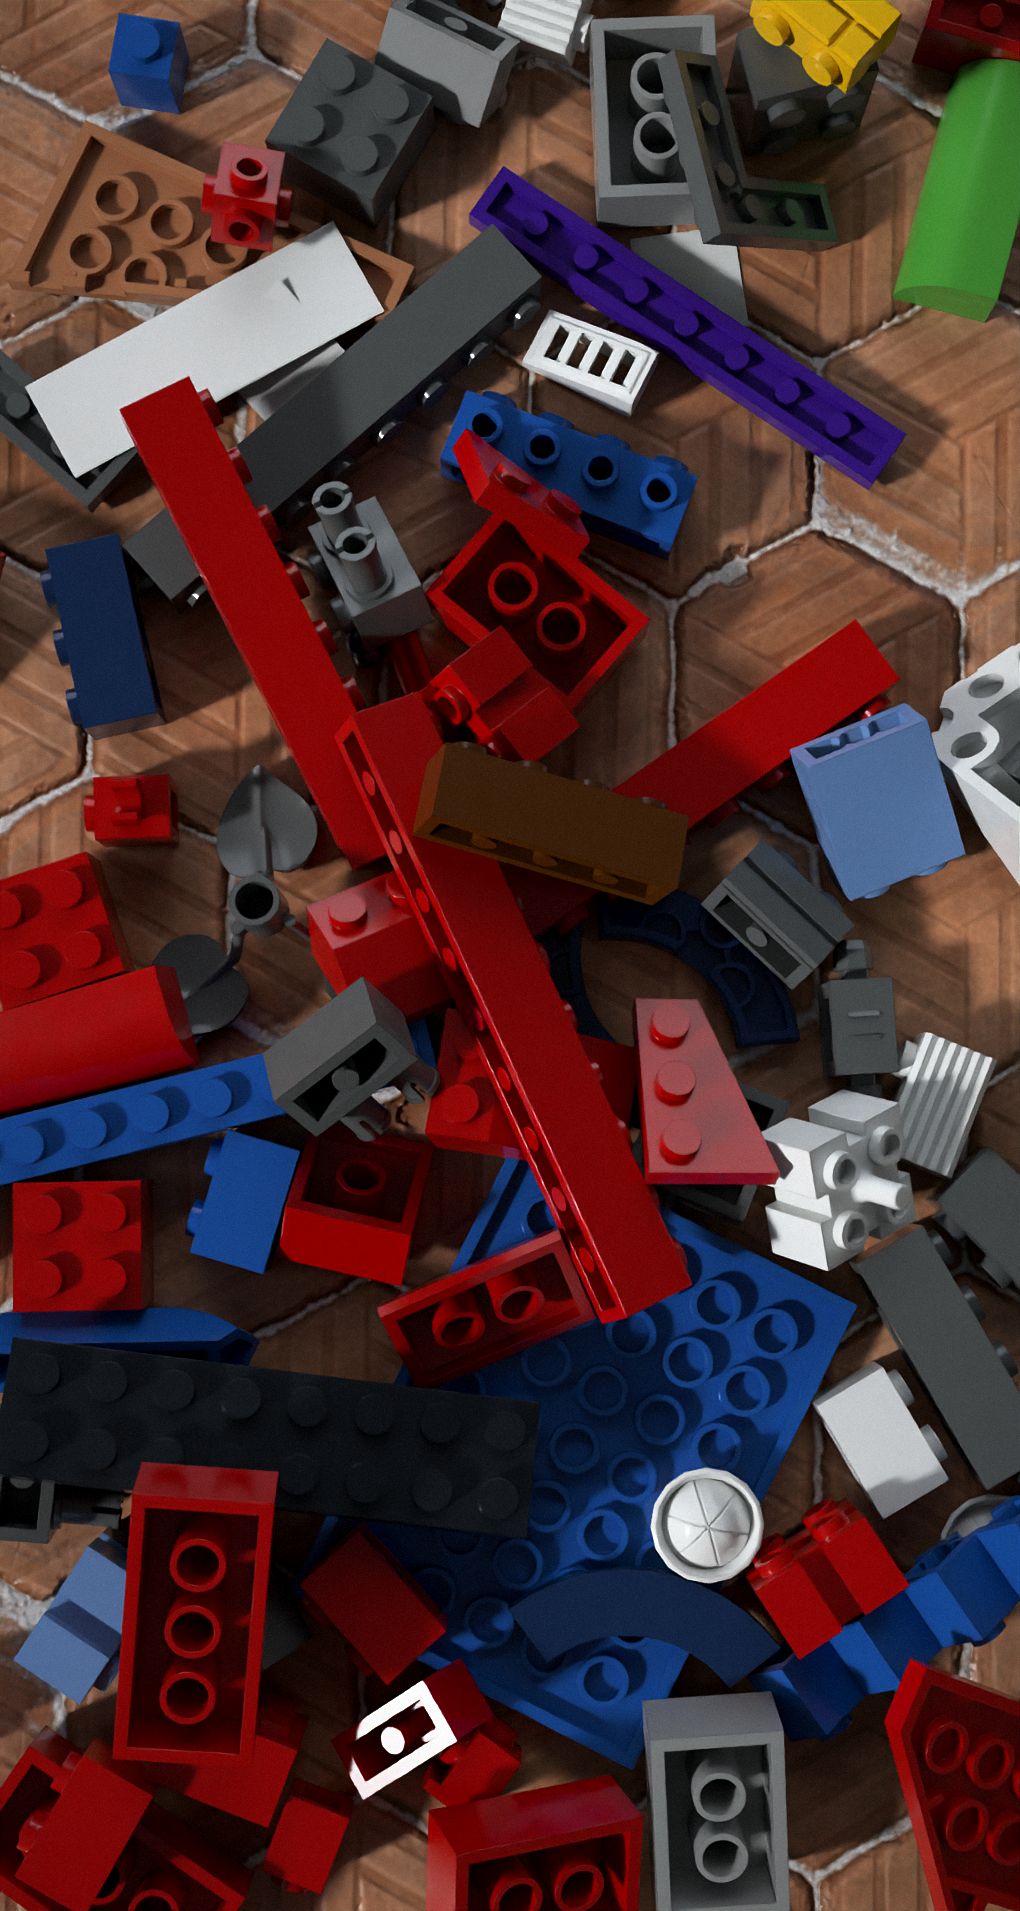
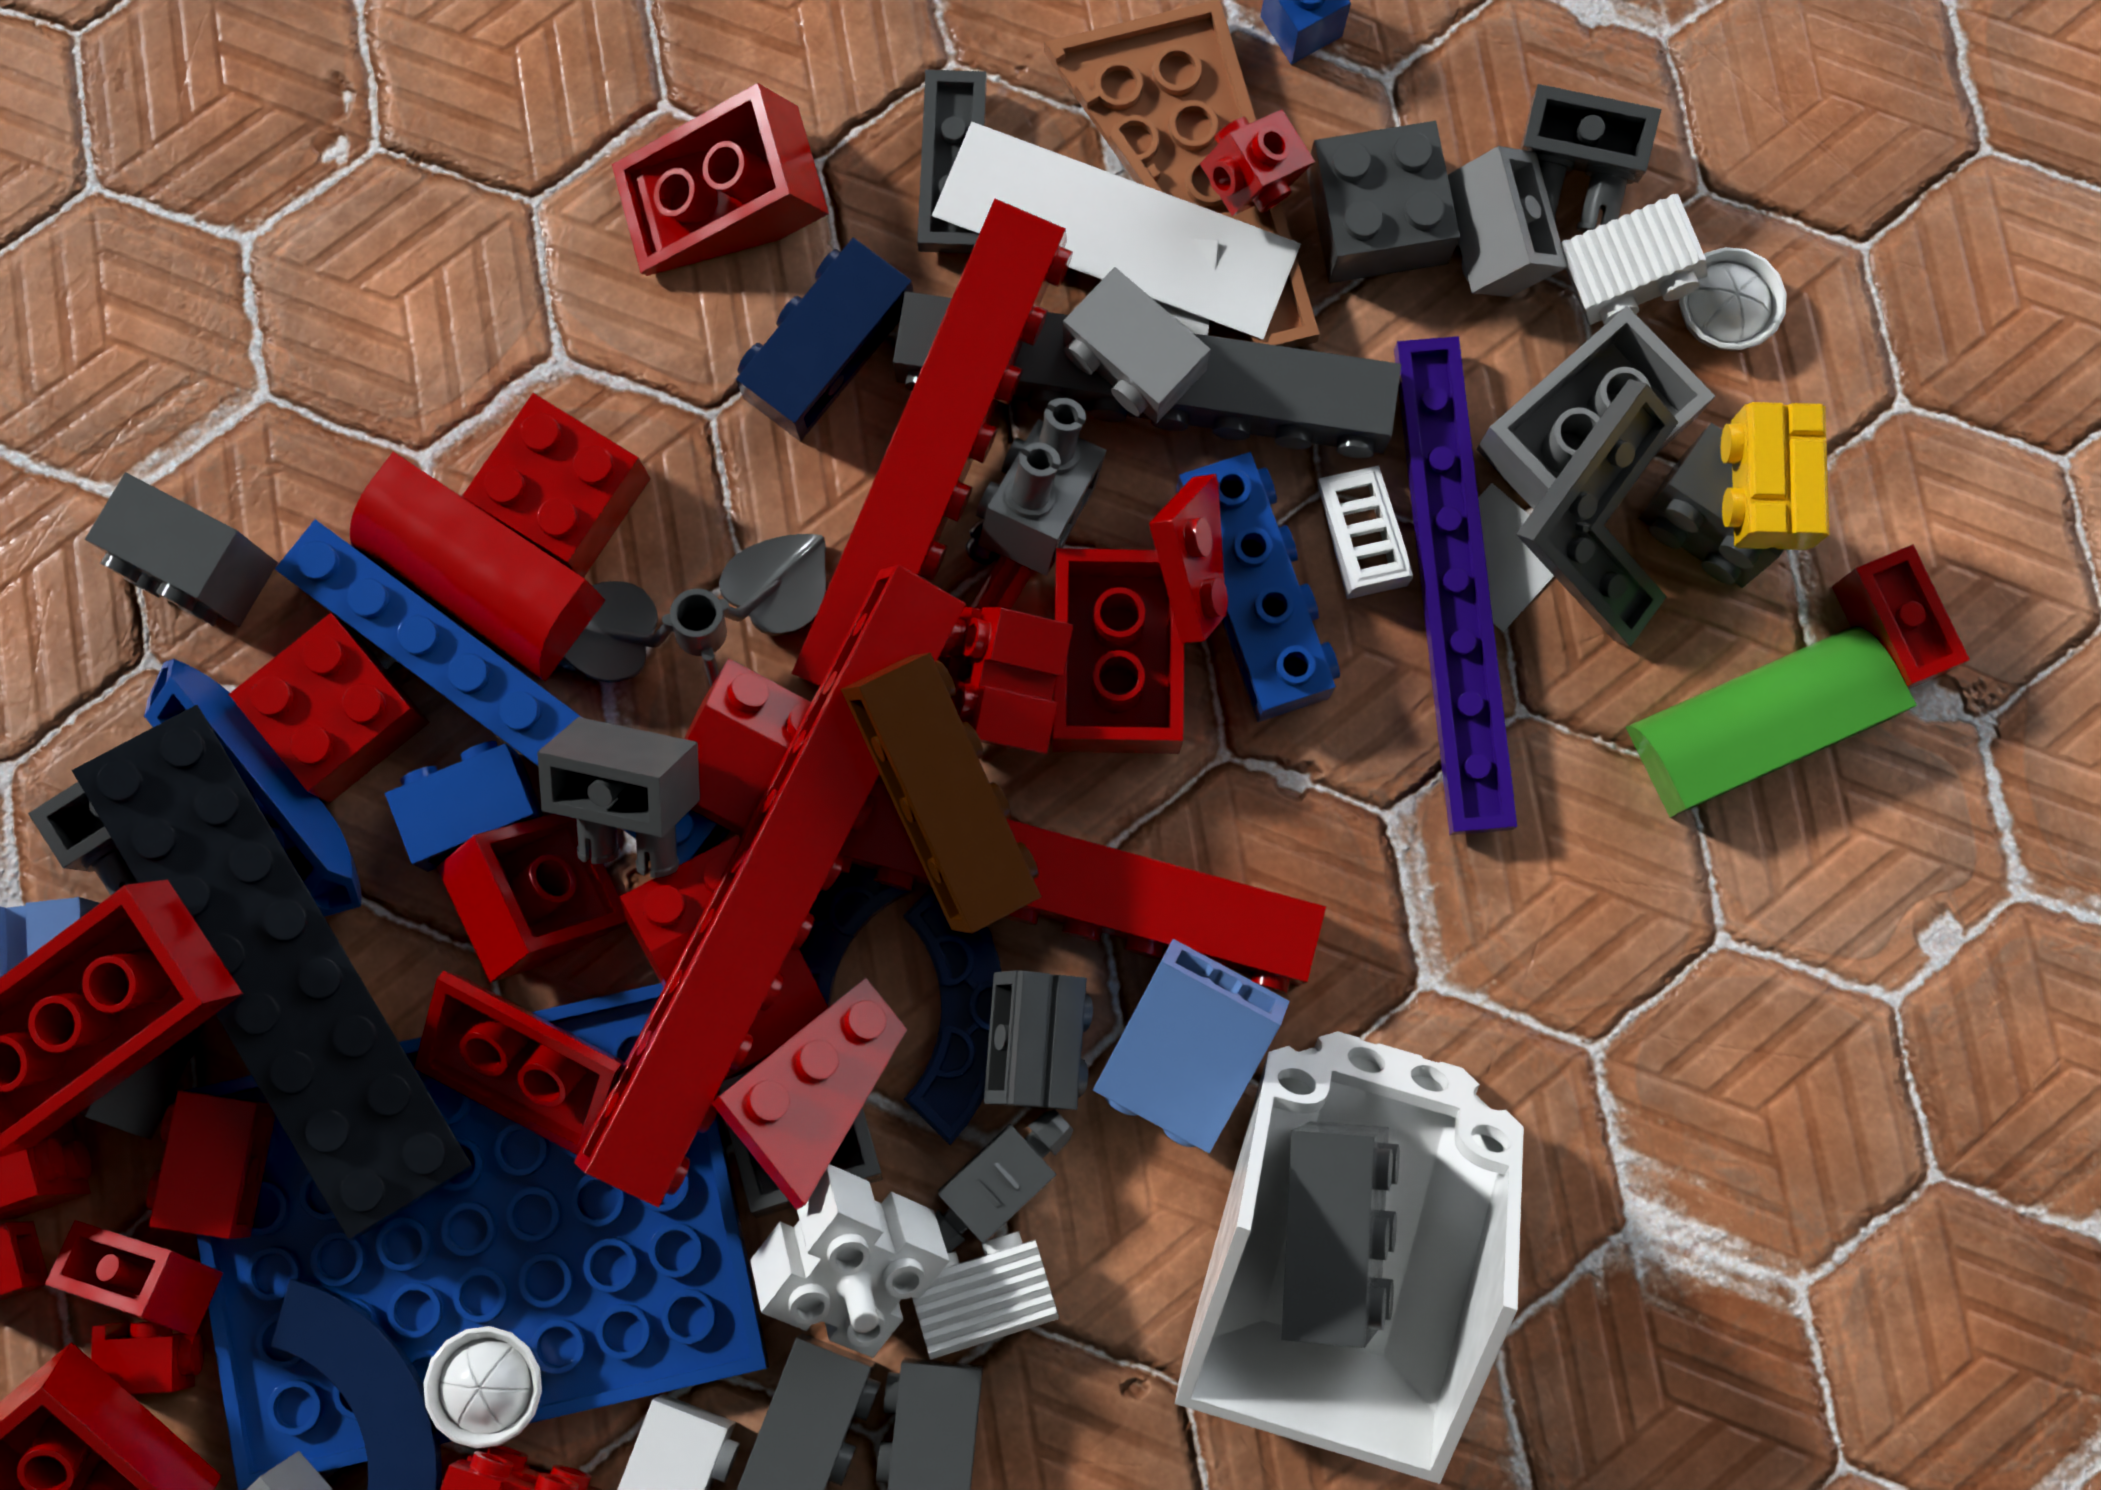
camera: 50 degrees right, 5 degrees down
red brick [84,774,179,848] -> none
none -> light grey brick [1063,267,1211,424]

